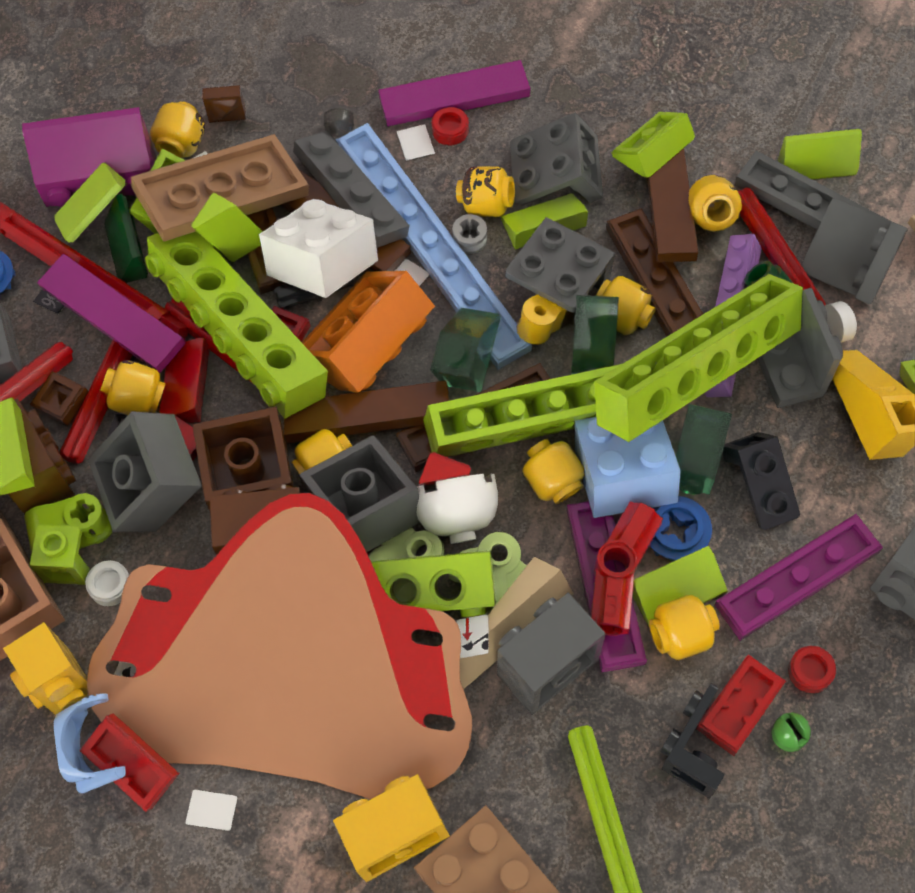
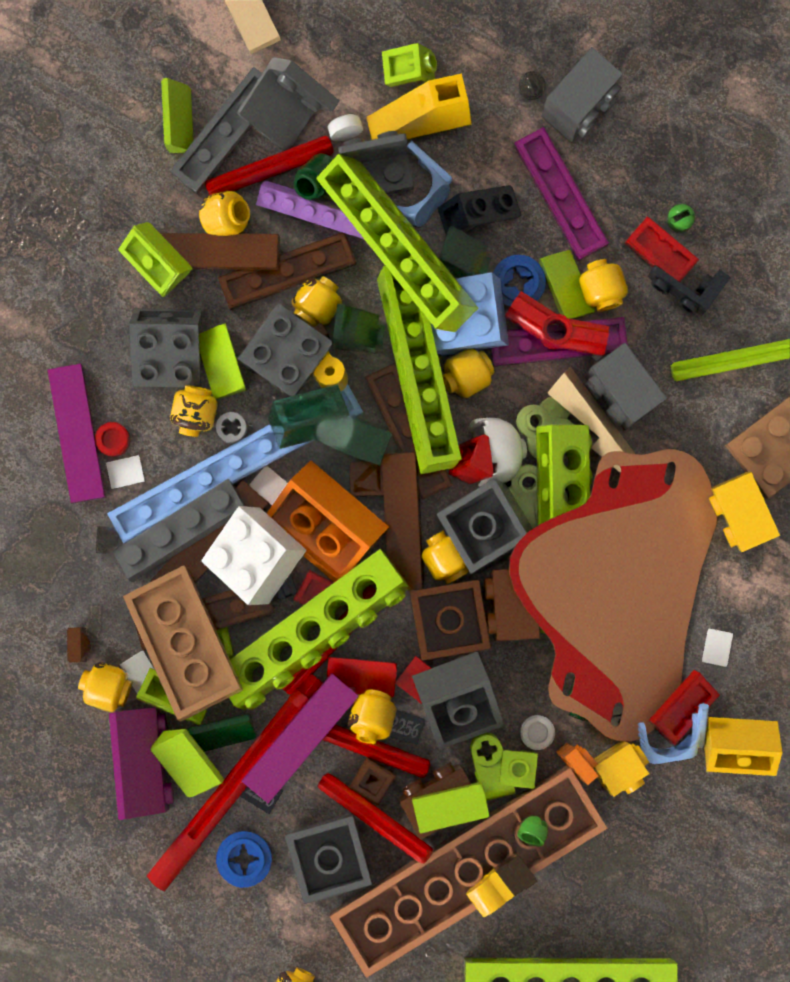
camera: 90 degrees left, 20 degrees up
lime slope [191,192,263,262] -> none
white sticker [456,614,489,658] -> none
red tile [788,646,836,693] -> none
none -> clear green slope [268,384,350,449]
none -> reddish brown tile [350,461,384,497]
none -> light blue helmet [396,140,452,227]
none -> orange plate [555,743,599,785]
none -> yellow brick [704,717,782,776]

